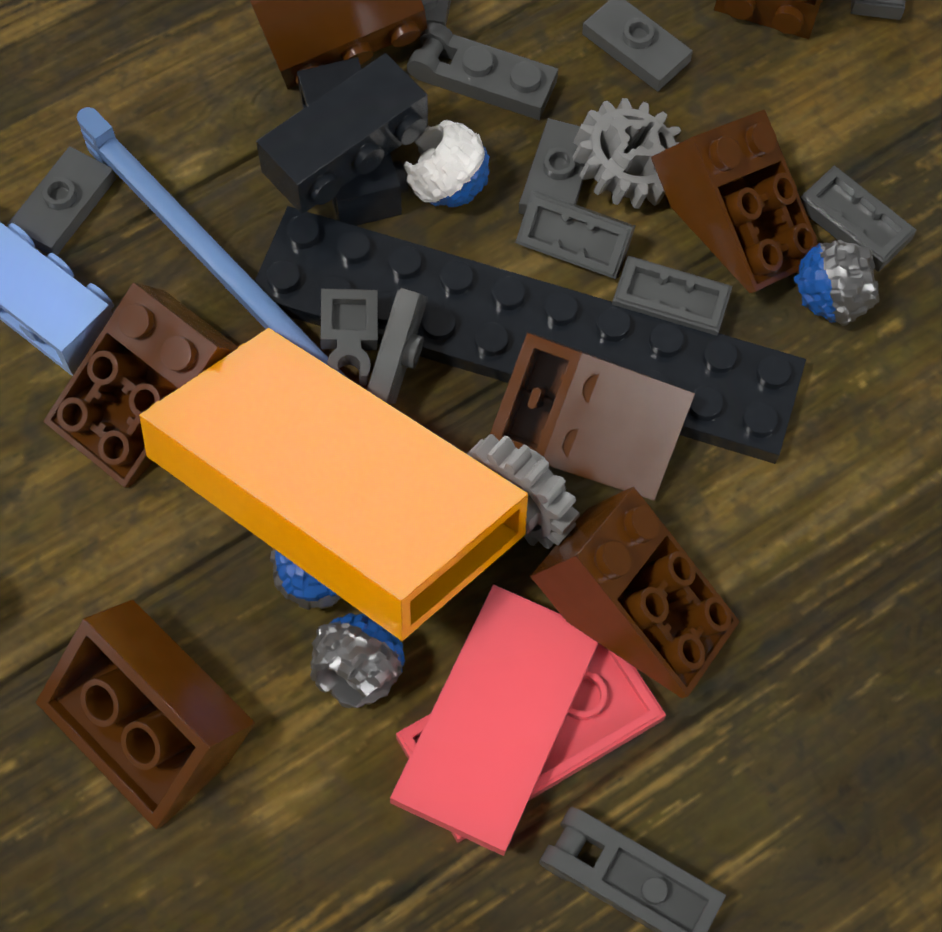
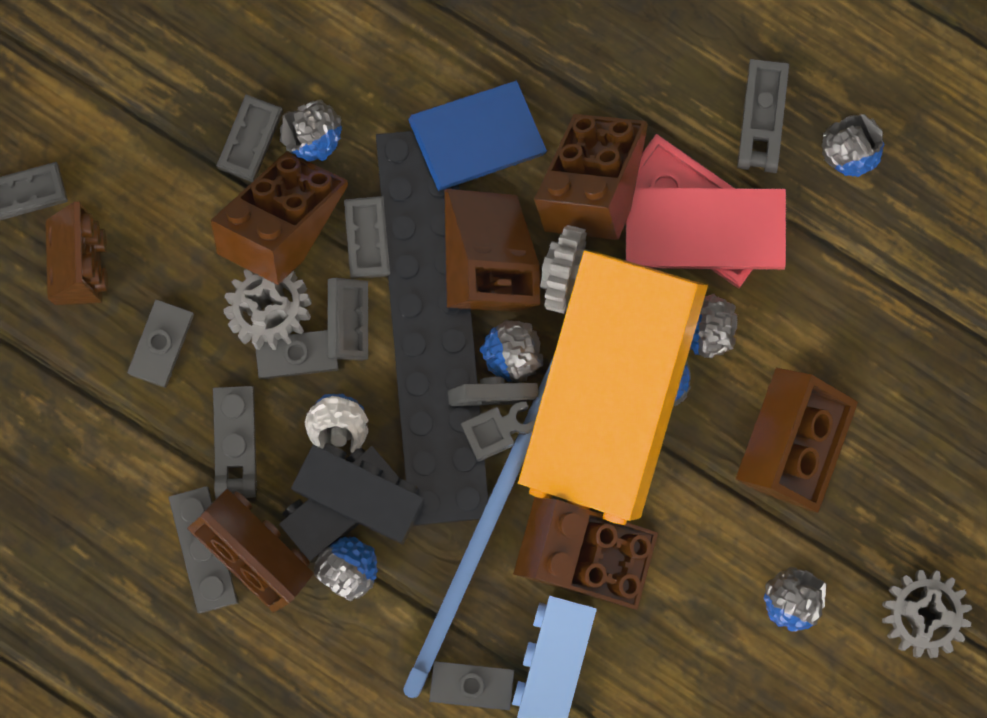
camera: 110 degrees left, 15 degrees up
none -> piece [314,537,378,602]
none -> blue tile [408,81,547,191]
none -> flat silver piece [480,319,543,383]

